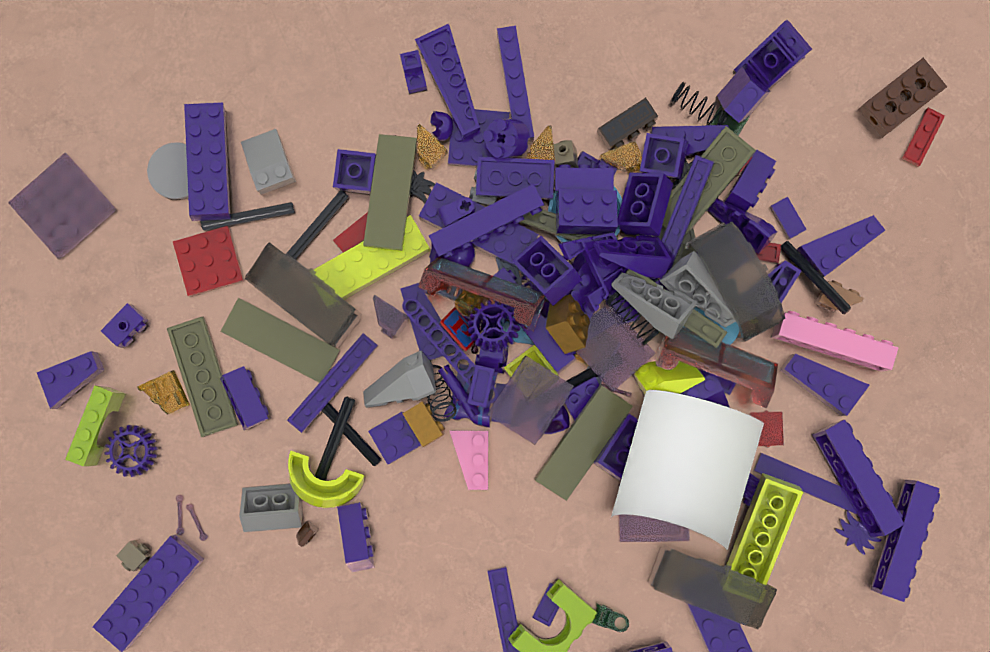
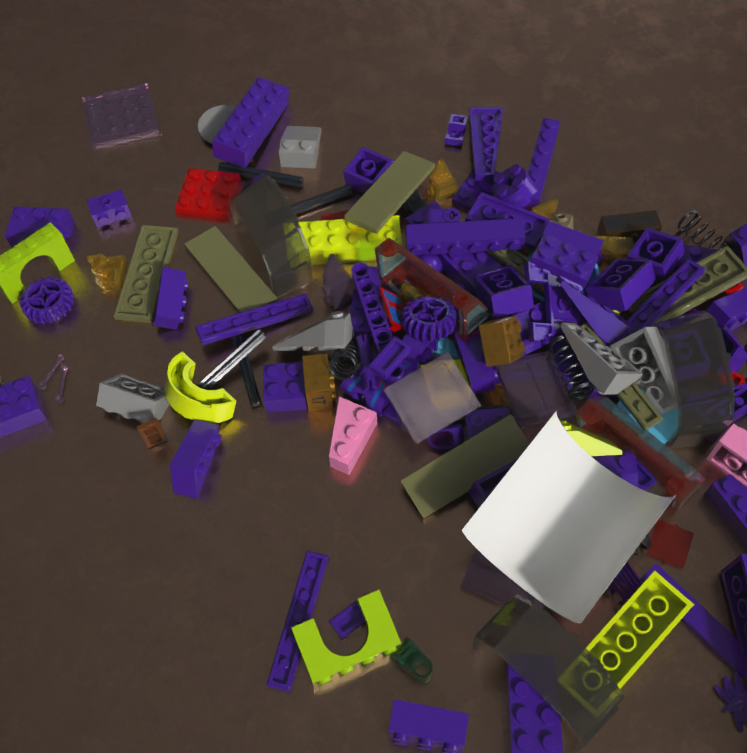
camera: 25 degrees right, 25 degrees down
dark purple hair [430,111,453,141] -> none

